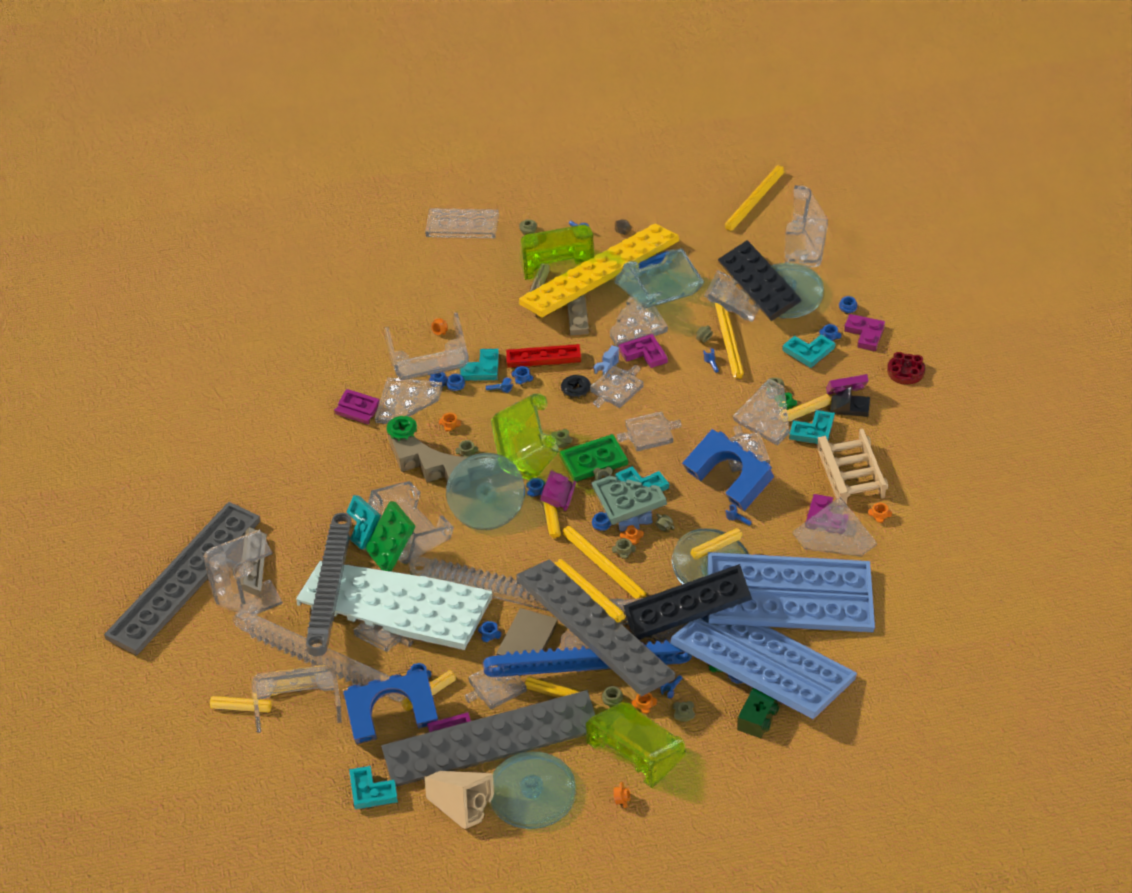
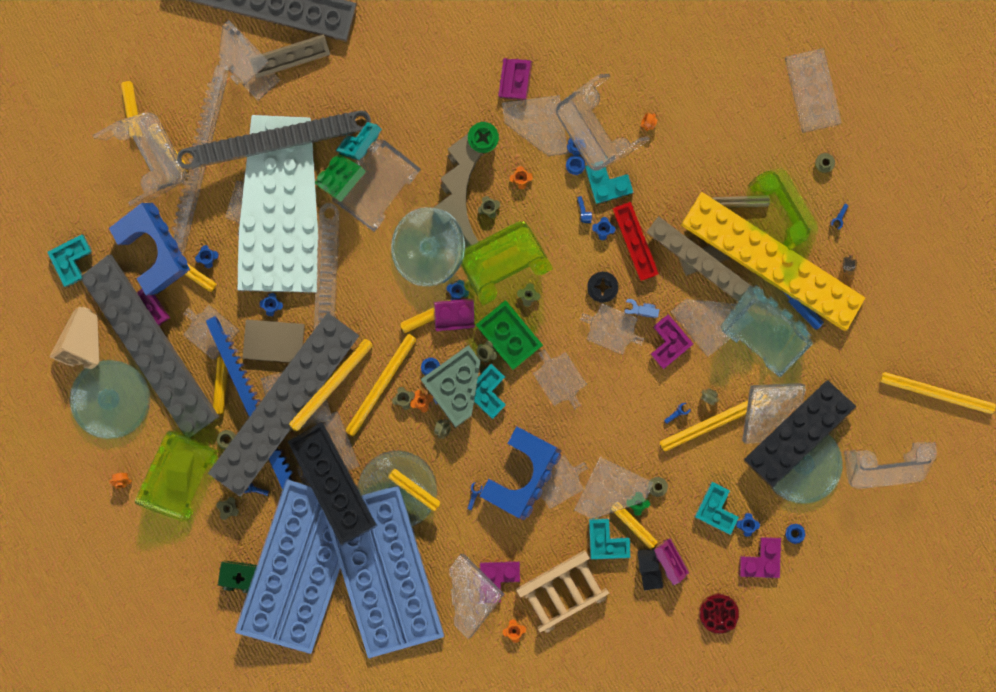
camera: 70 degrees right, 40 degrees up
none -> dark tan plate [646,216,753,303]

